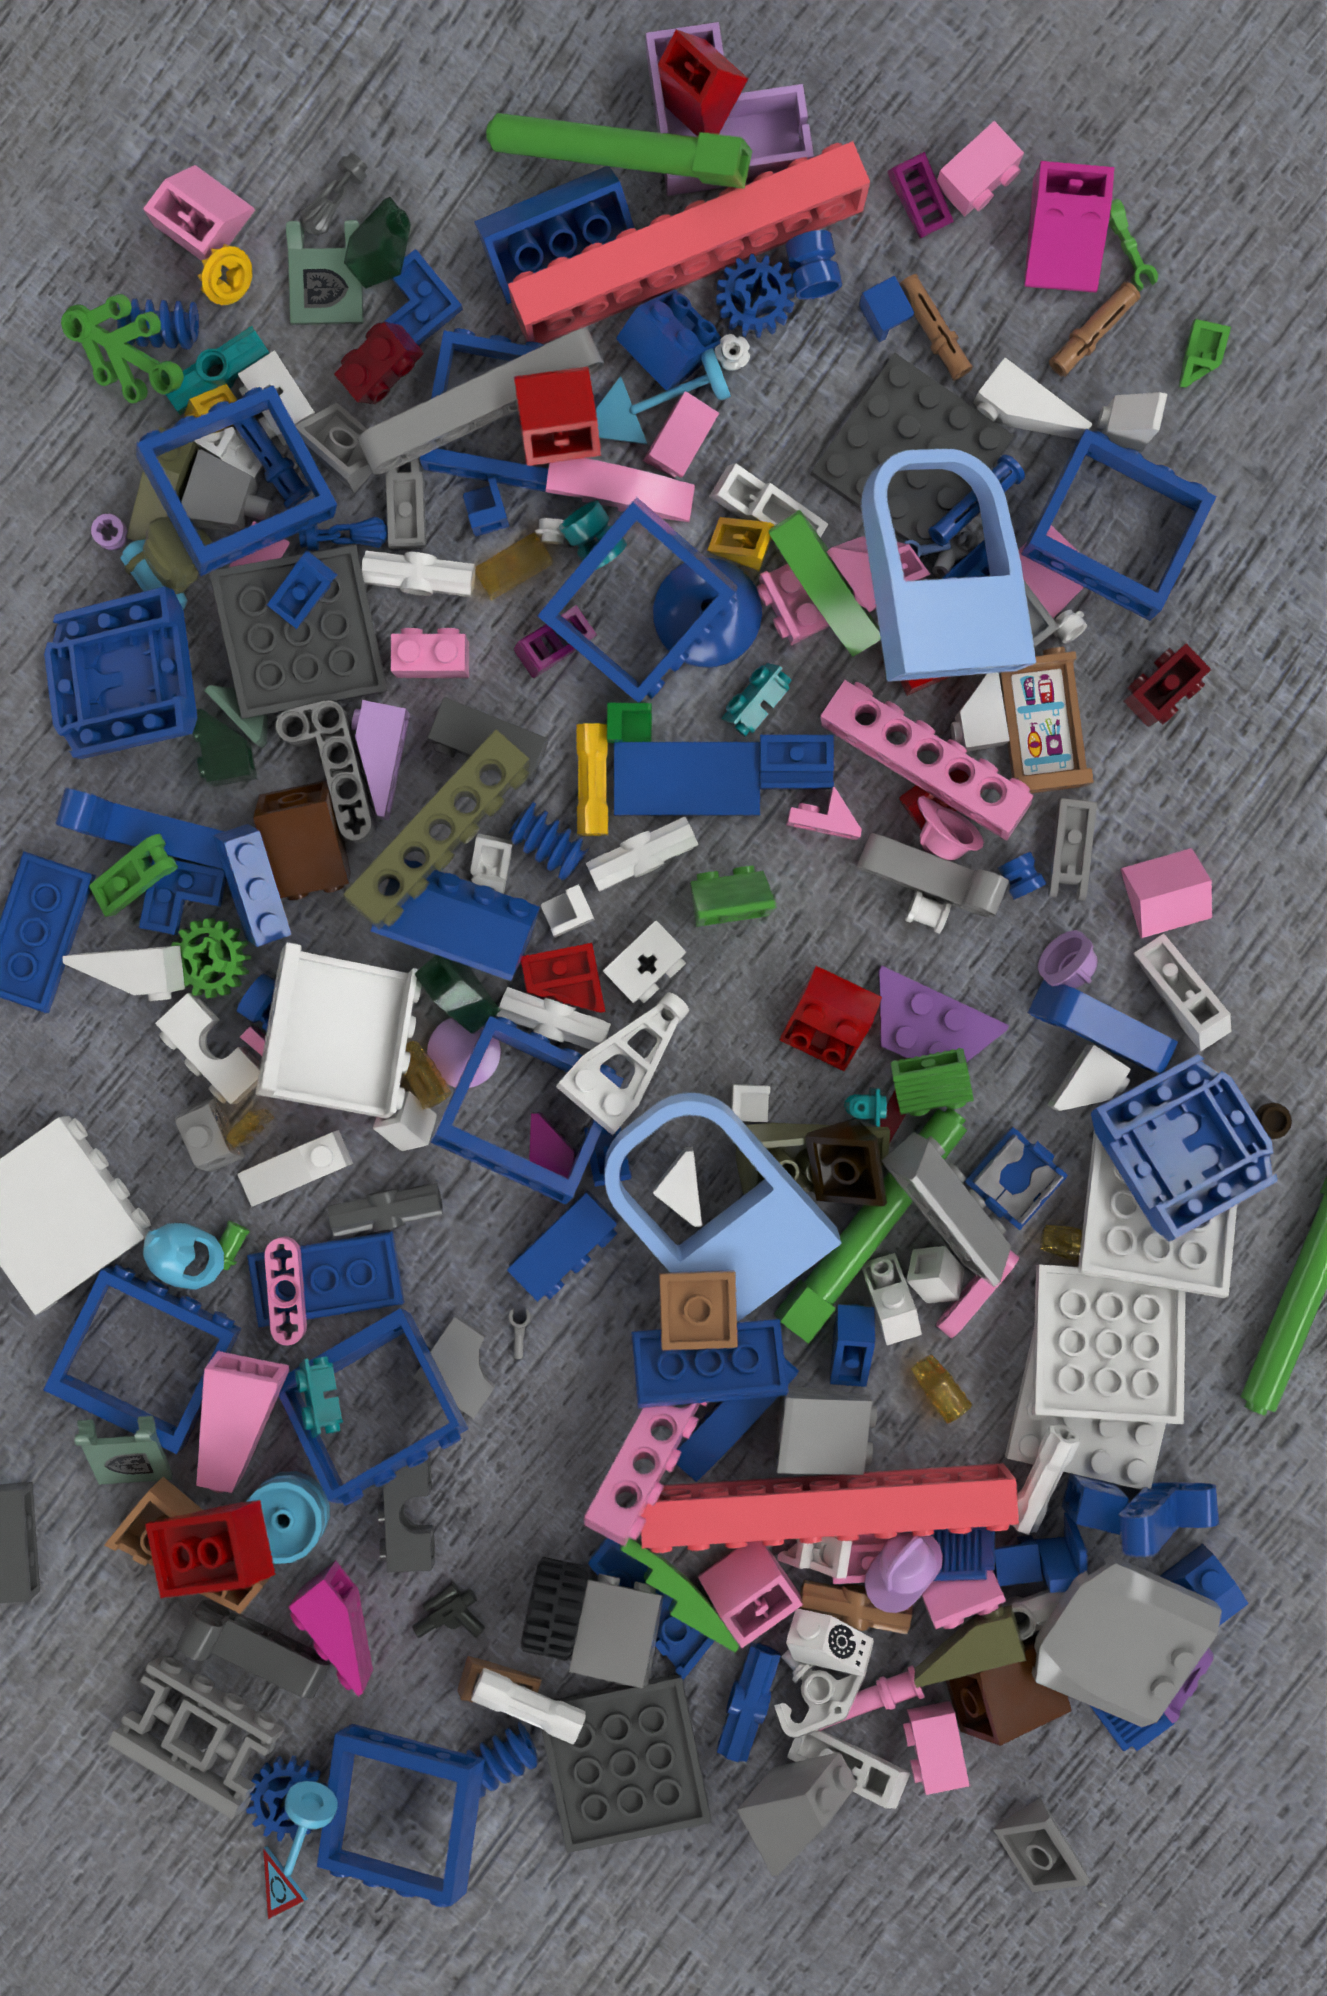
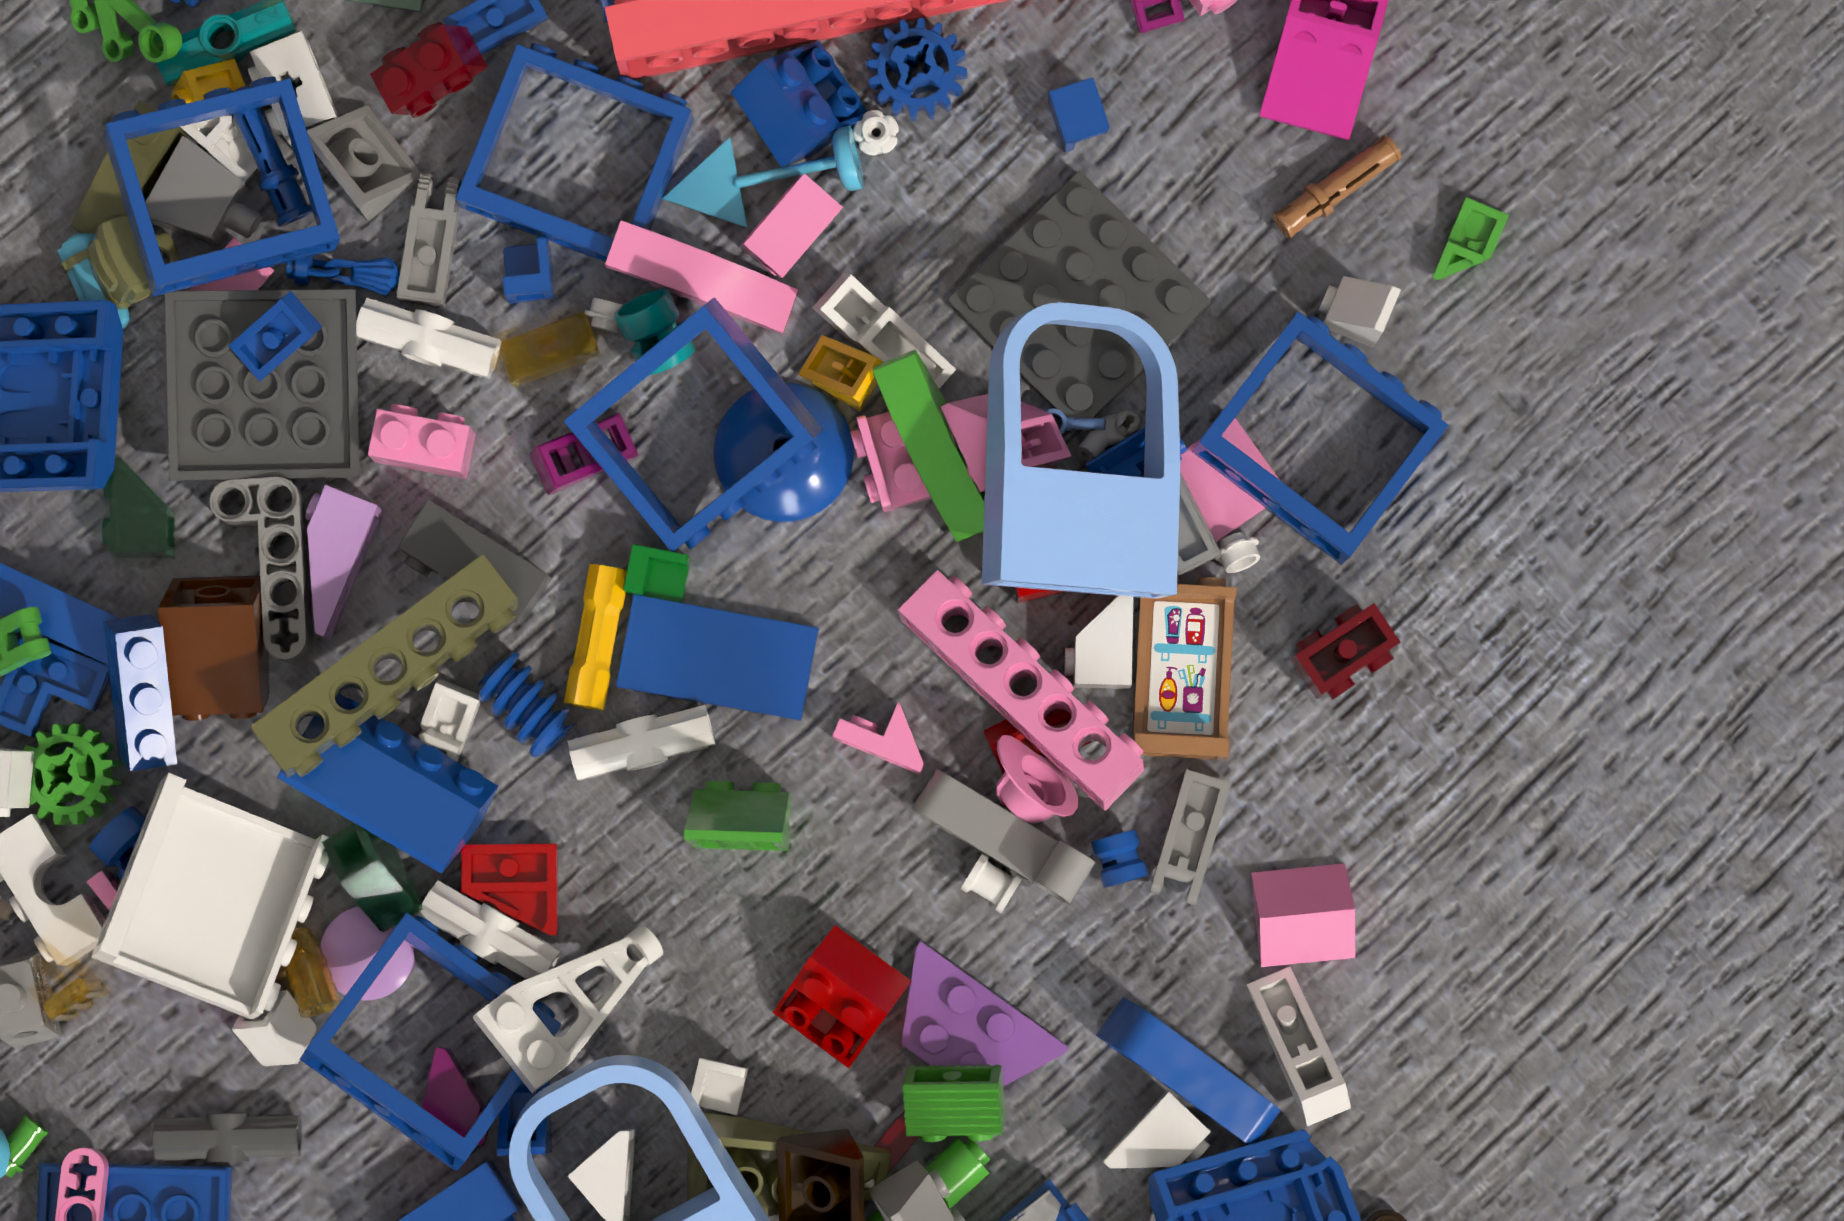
camera: 15 degrees right, 5 degrees down
lavender bush [91,514,128,550] -> none
sand green slope [204,685,268,748] -> none
white slope [237,1130,353,1207] -> none
light grey beam [357,328,604,474] -> none
red slope [514,366,601,466] -> none
white panel [541,884,595,938] -> none
white brick [603,920,687,1003] -> none
teal hinge [721,663,792,737] -> none
blue plate [760,735,834,789] -> none
blue wheel [785,230,842,300] -> none
teal hinge [844,1087,887,1127] -> none
medium nougat pin [900,274,973,381] -> none
blue pin [928,454,1025,547] -> none
white slope [973,358,1092,440] -> none
lavender piece [1038,930,1098,989] -> none
bright green piece [1108,199,1158,292] -> none

